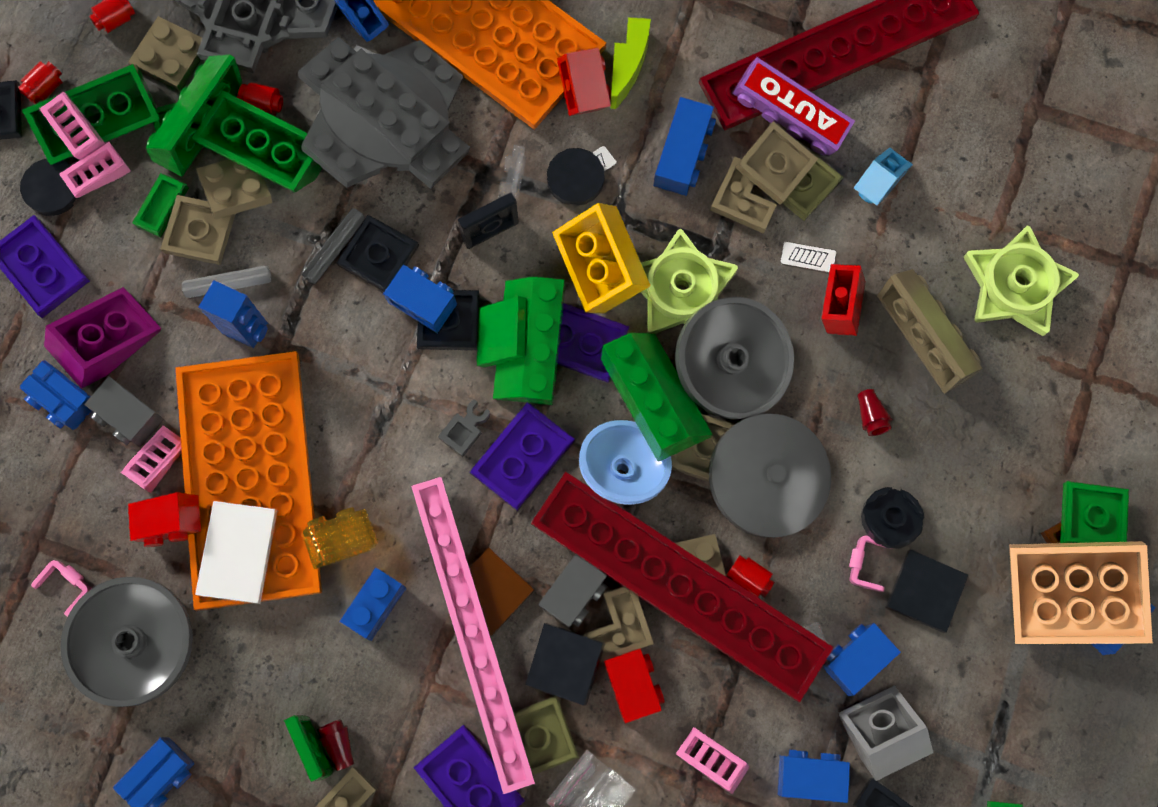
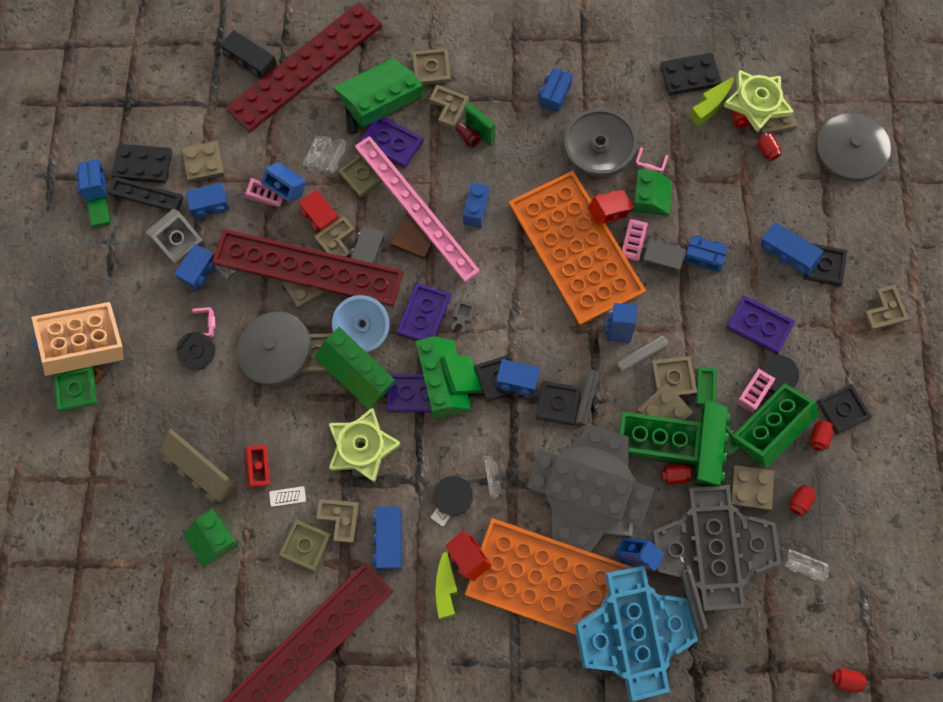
camera: 165 degrees right, 5 degrees down
bright pink slope [40,92,105,160] -> none
magenta slope [44,287,161,389] -> none
white tile [195,501,277,604] -> none
clear yellow brick [301,507,378,569] -> none
black tile [457,192,519,249] -> none
black tile [525,623,605,706] -> none
yellow brick [552,203,651,314] -> none
dark grey dish [675,297,794,419] -> none
red brick [726,555,775,598] -> none
brick [732,57,855,156] -> none
dark tan plate [735,121,818,205] -> none
slope [854,147,913,205] -> none
dark red cone [857,389,892,436] -> none
black tile [886,549,968,633] -> none
yellowish green plate [964,226,1079,336] -> none
none -> green slope [183,509,238,568]
none -> blue brick [261,162,307,202]
none -> green slope [632,169,673,216]

